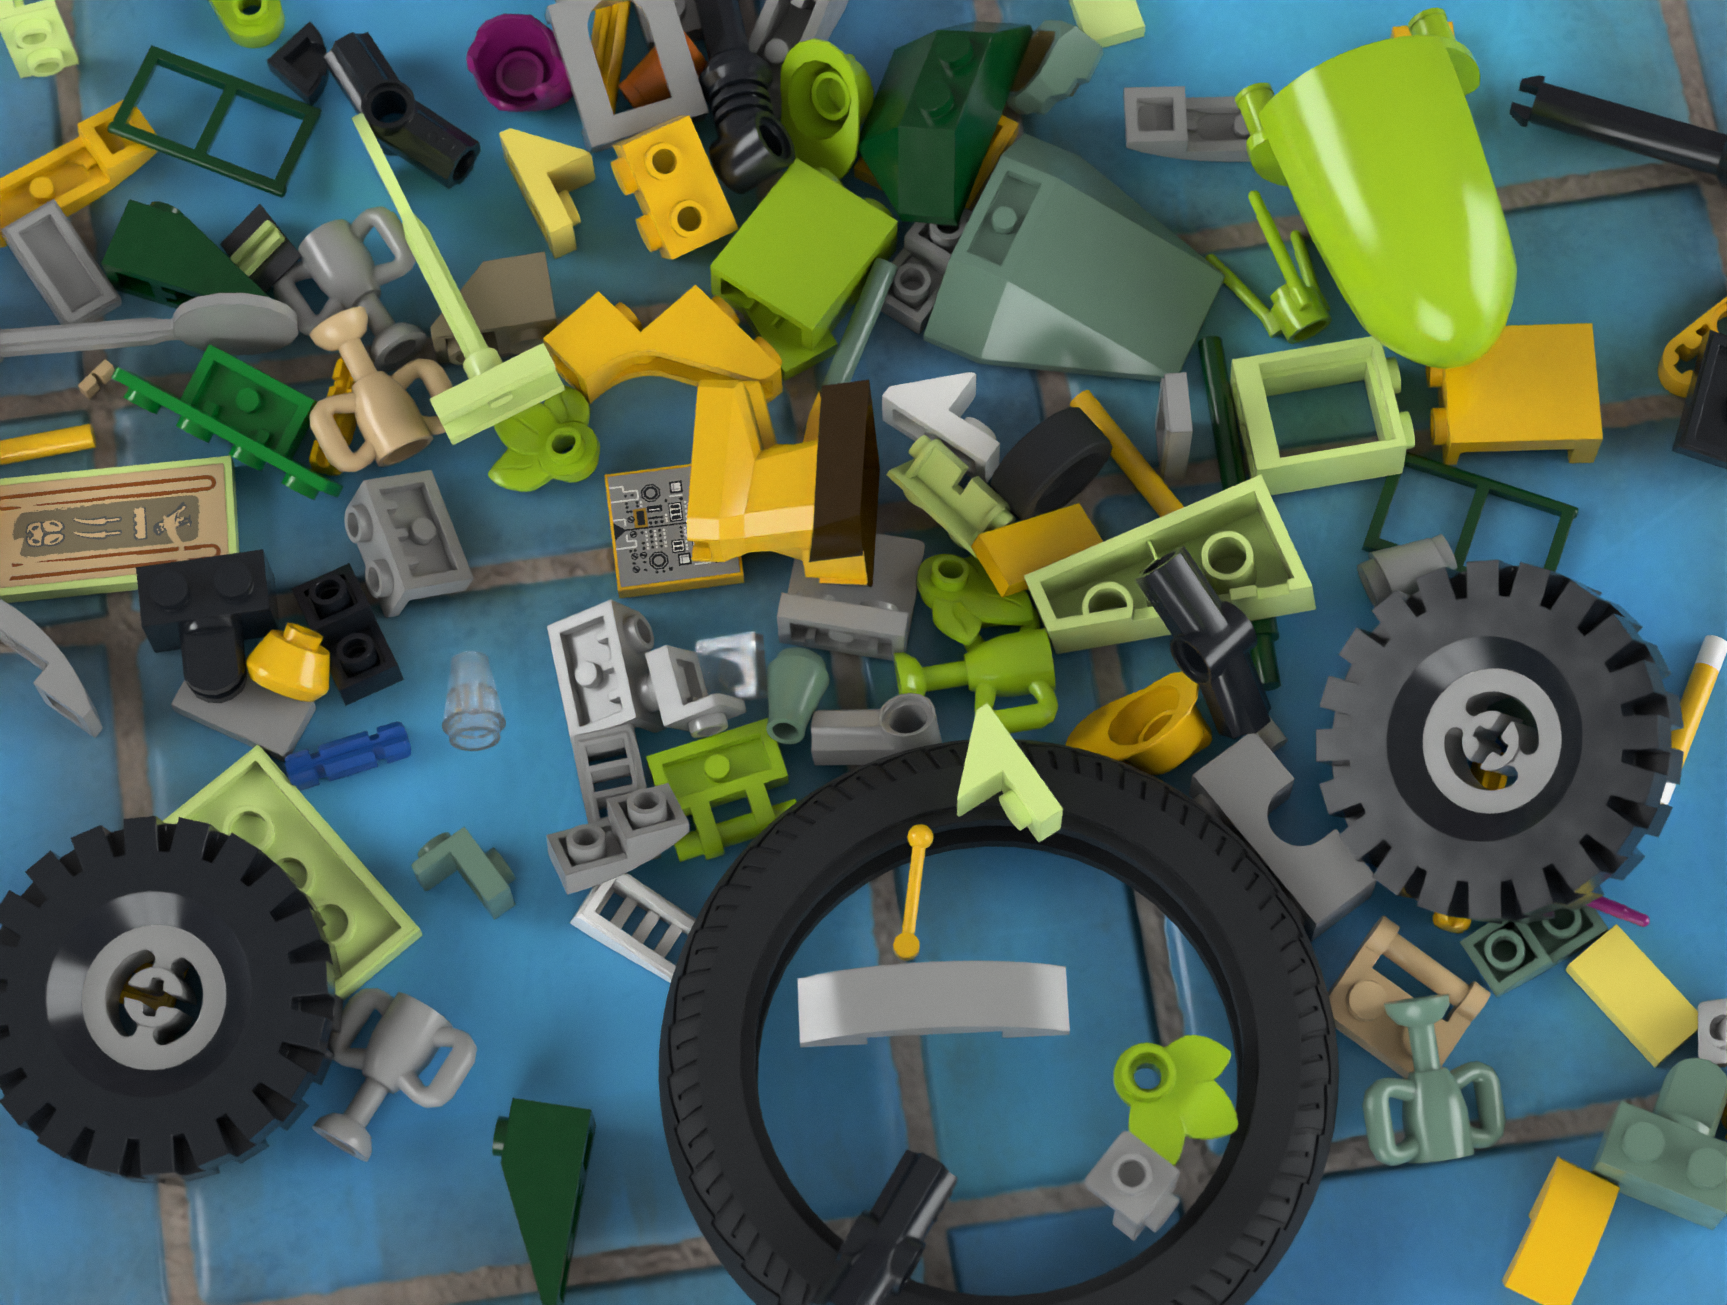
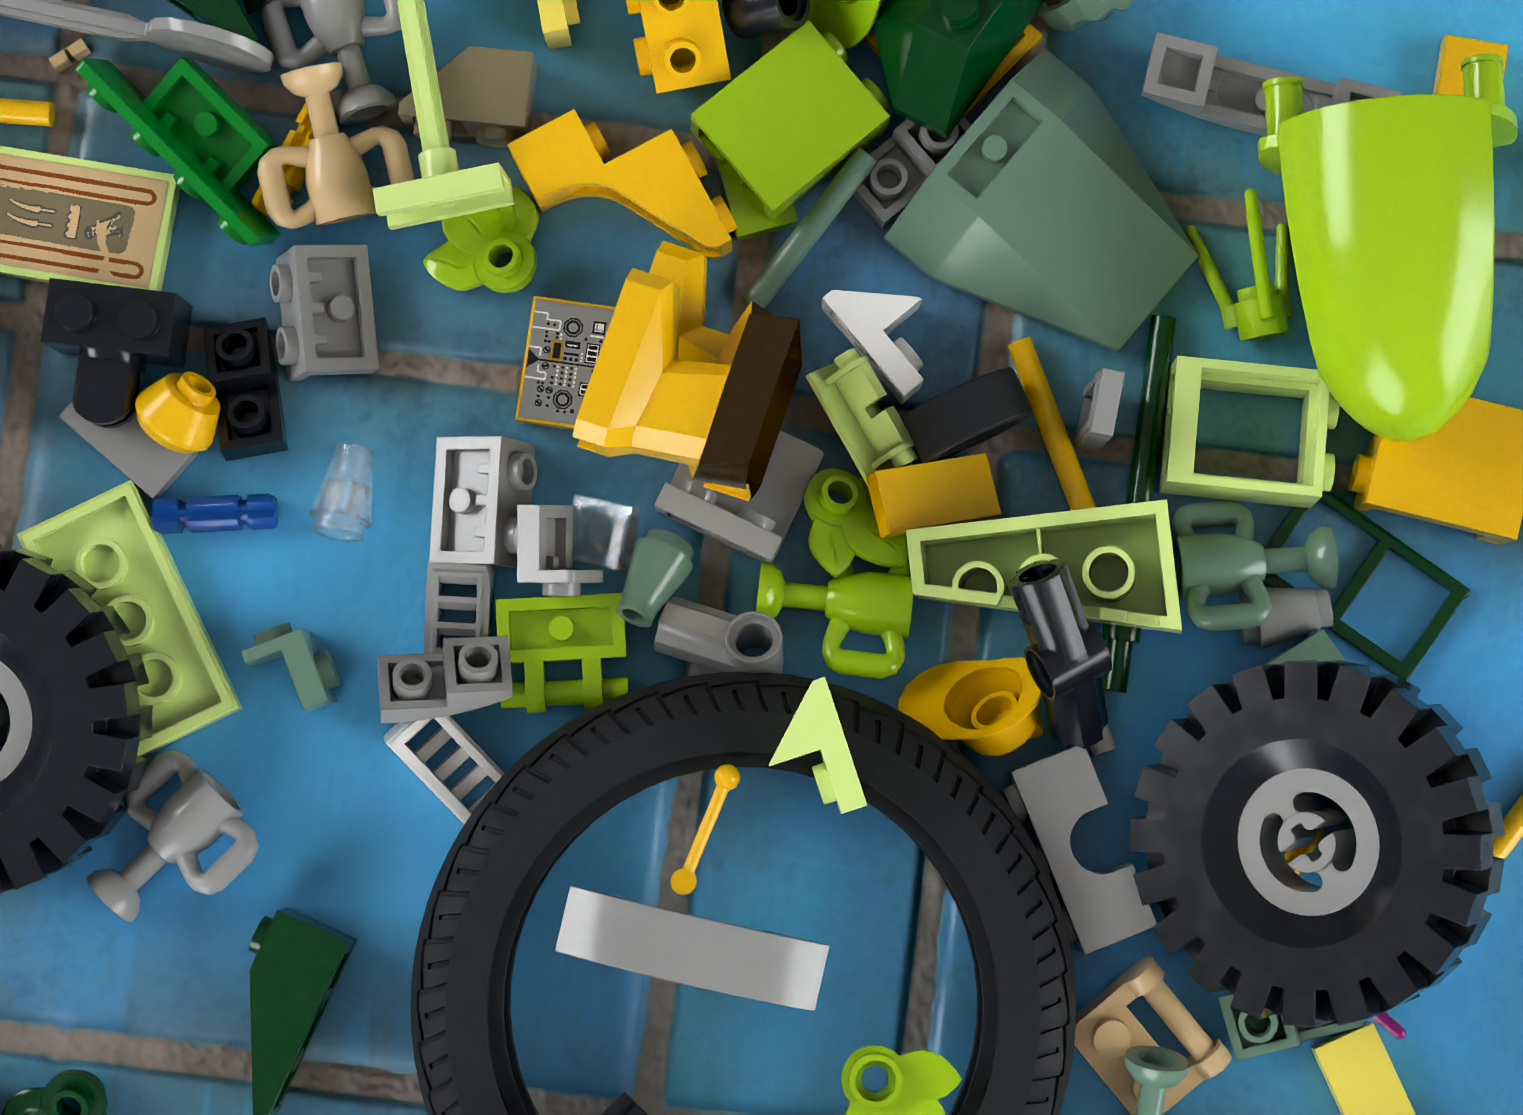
camera: 15 degrees right, 15 degrees up
none -> sand green piece [1171,500,1338,632]

